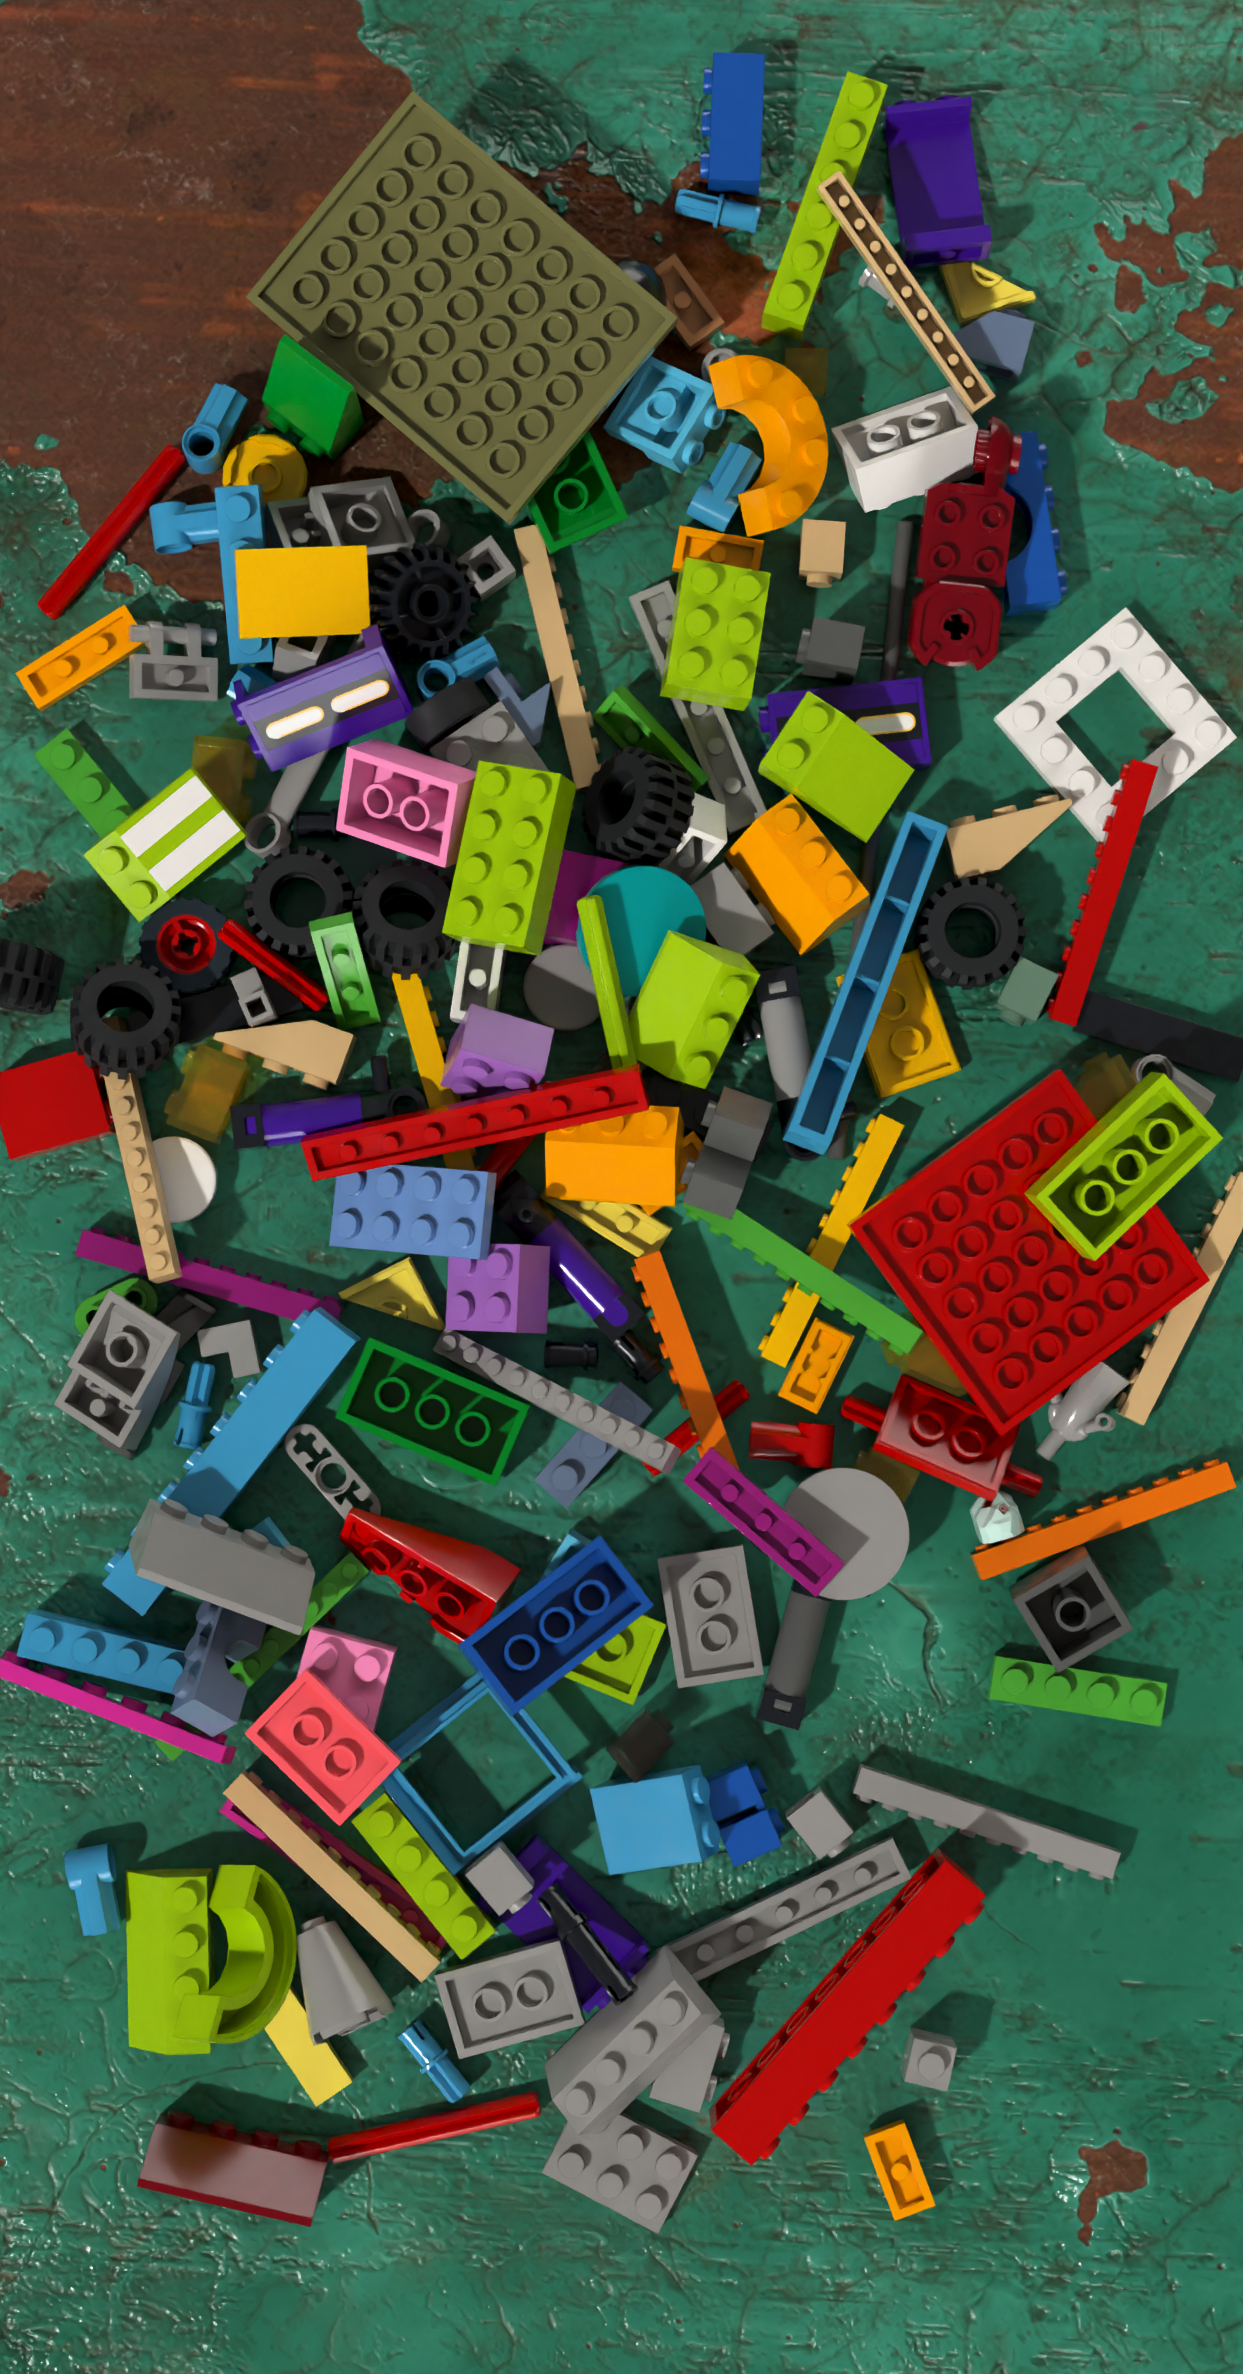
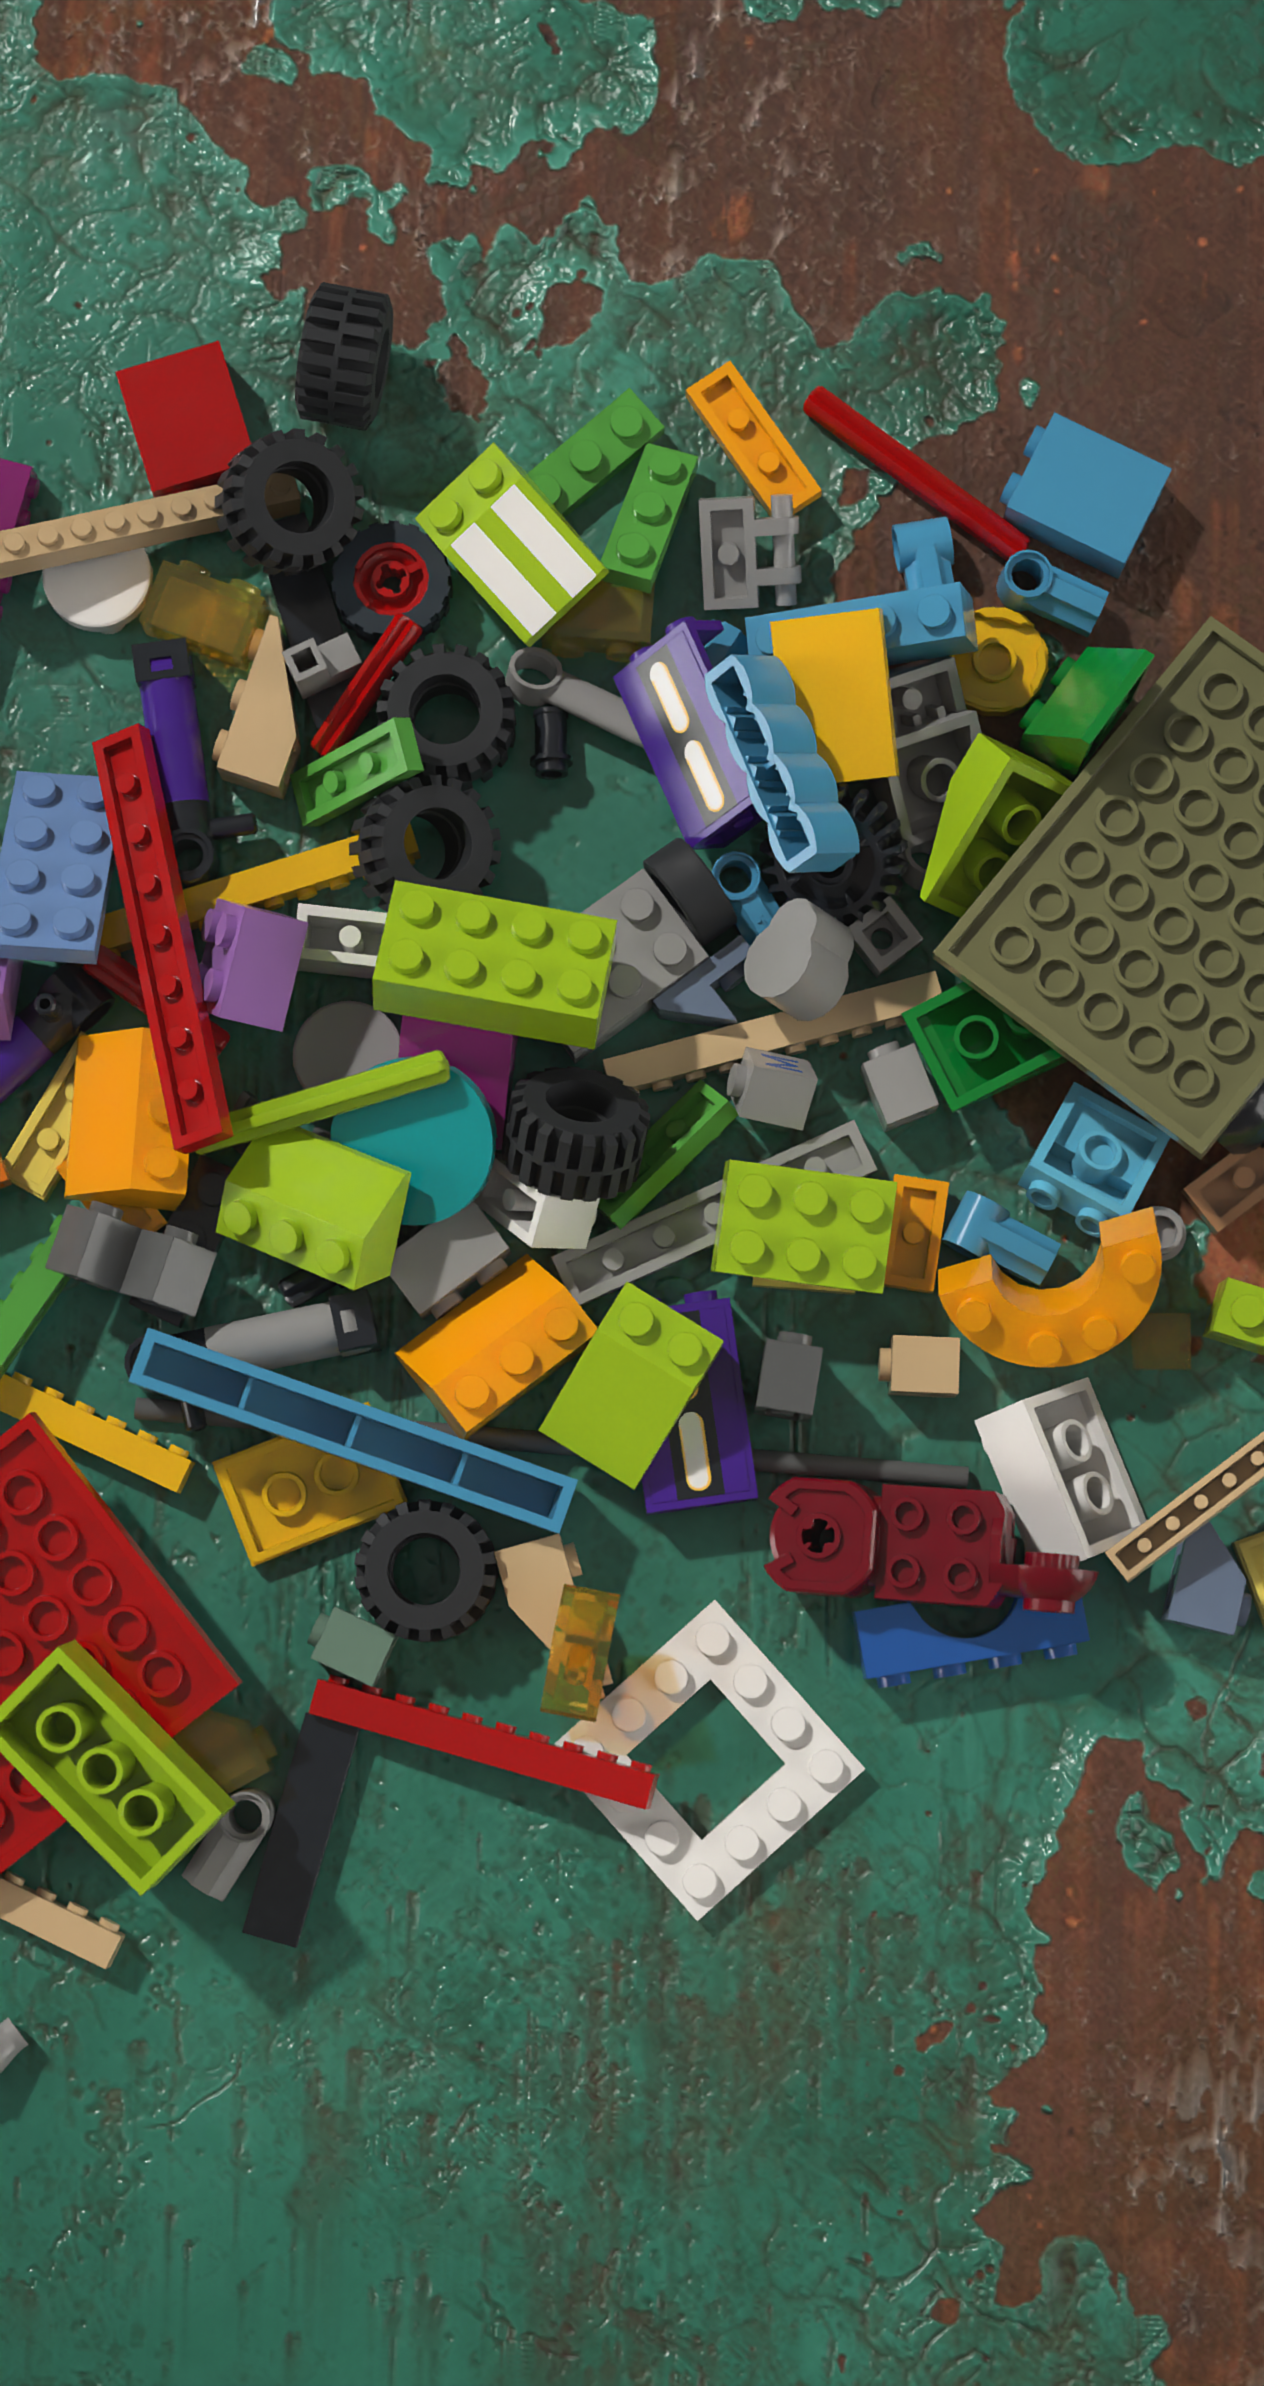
camera: 90 degrees right, 5 degrees down
bright pink brick [336,738,476,868] -> none
none -> clear yellow slope [540,1584,620,1722]
none -> bright green plate [600,443,698,593]
none -> dark azure brick [705,654,860,873]
none -> light grey brick [727,1047,818,1131]
none -> light grey piece [744,898,854,1021]
none -> light grey brick [860,1041,939,1132]
none -> lime slope [920,732,1073,918]
none -> dark azure brick [999,412,1172,579]

